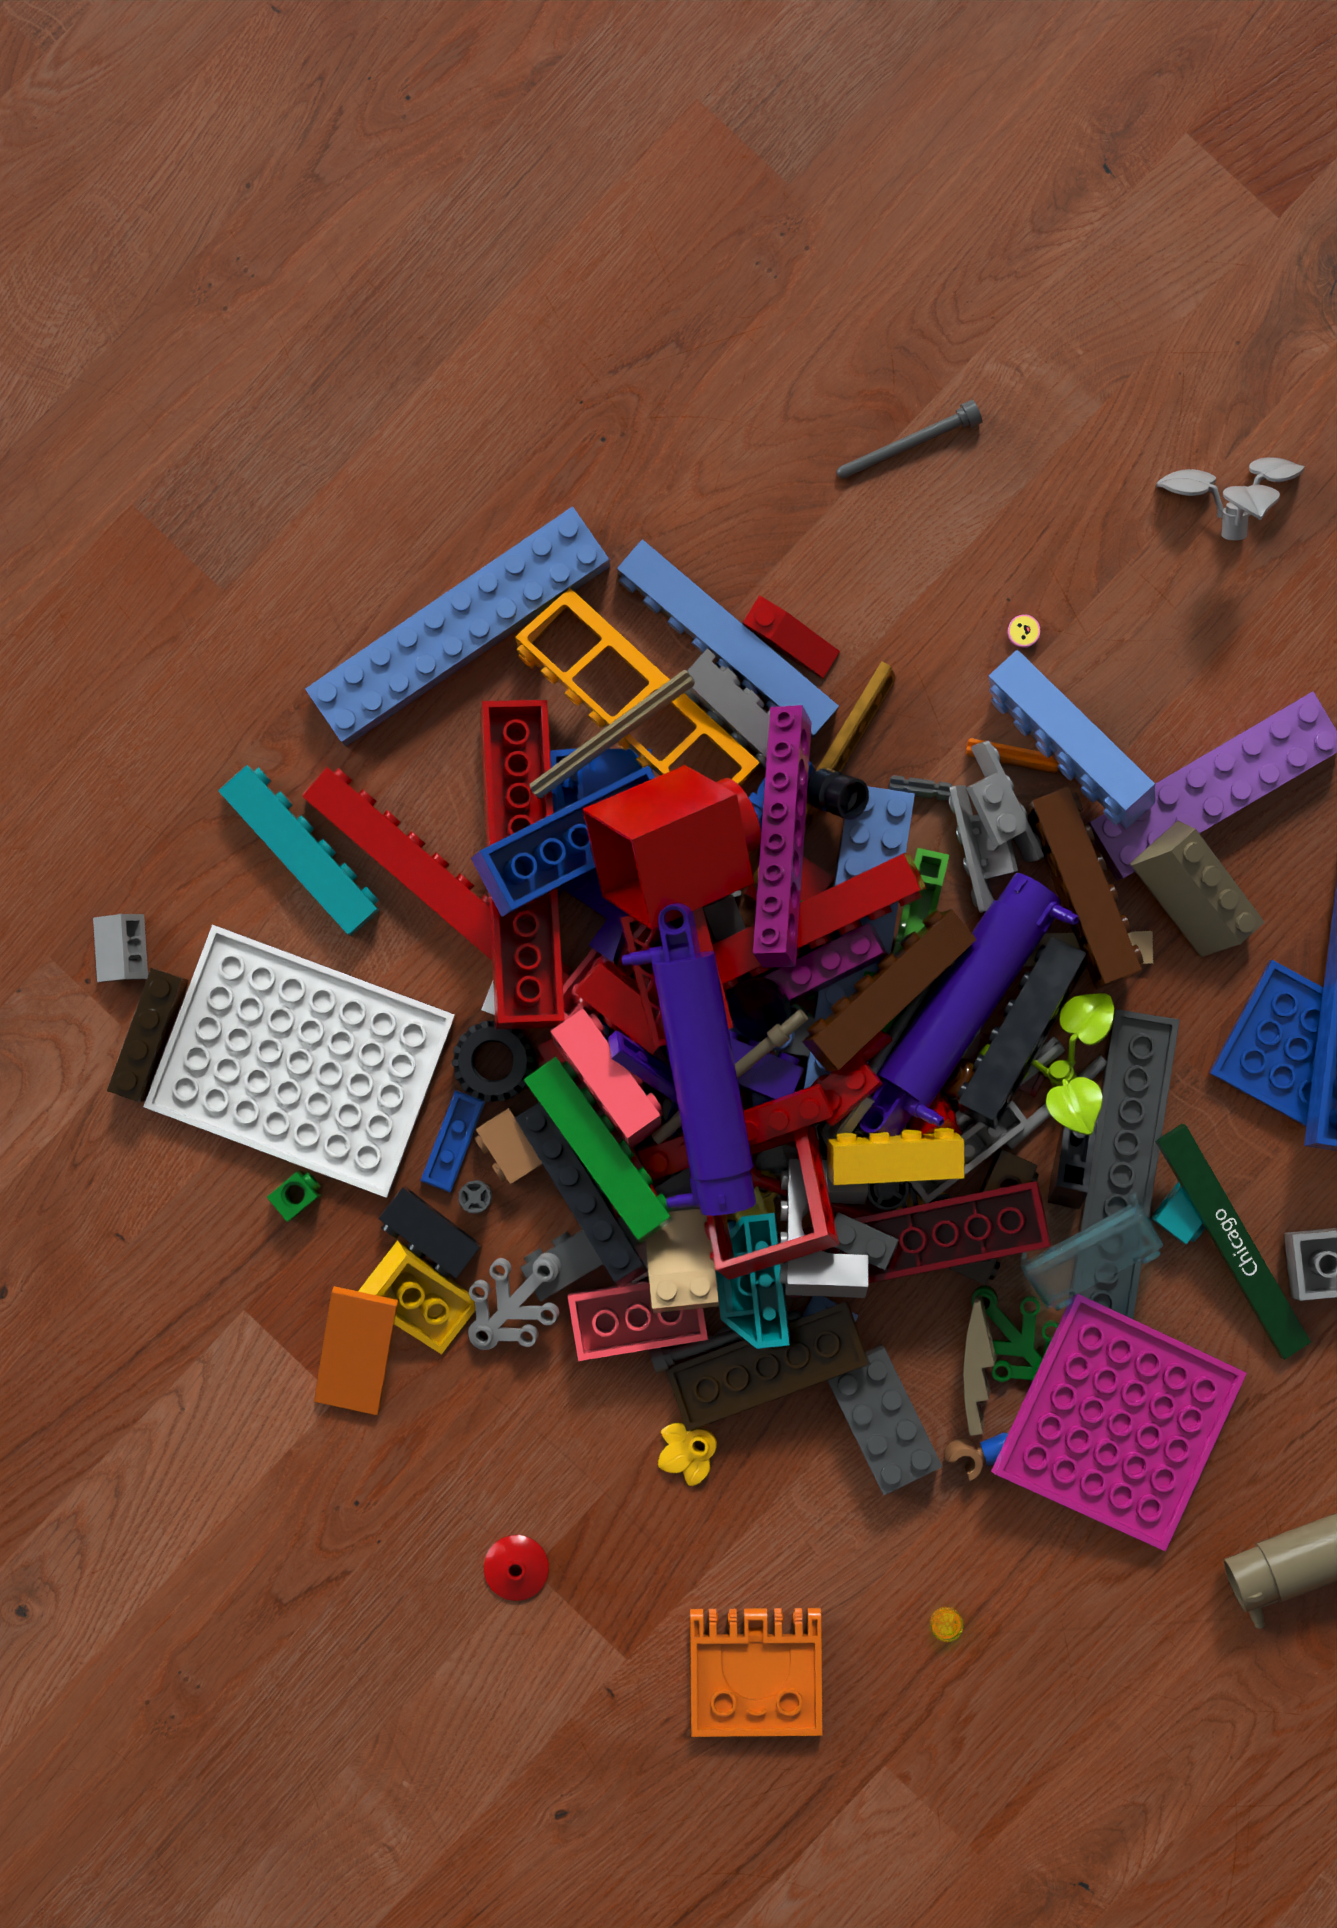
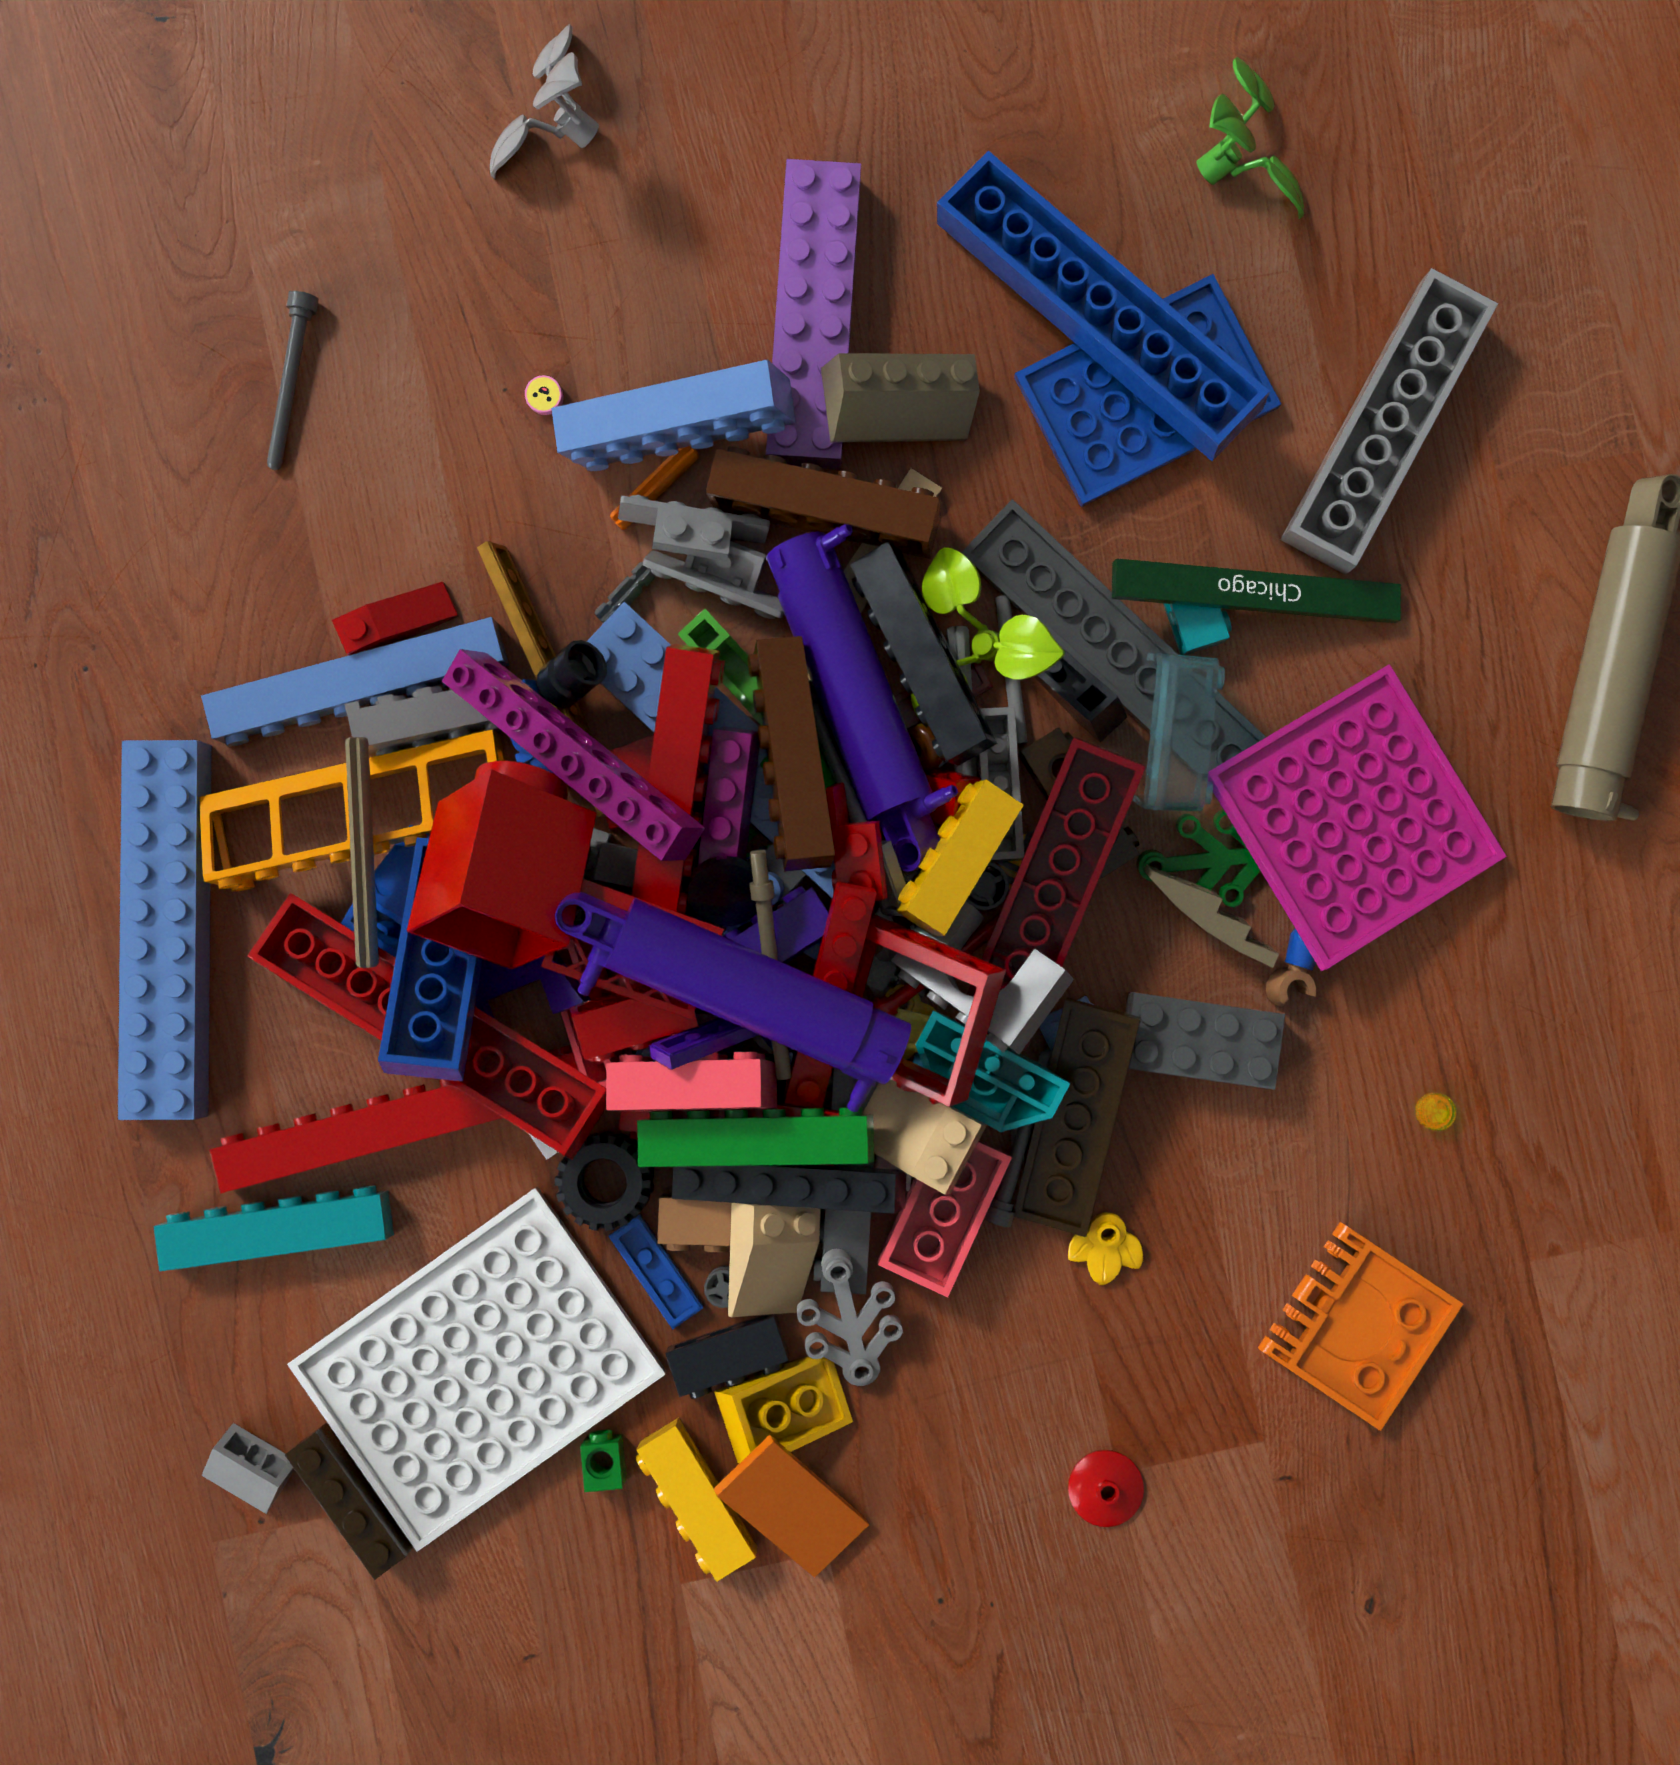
camera: 50 degrees left, 0 degrees up
dark grey plate [834,1212,899,1270] -> none
none -> yellow brick [636,1417,757,1582]
none -> tan slope [728,1203,820,1317]

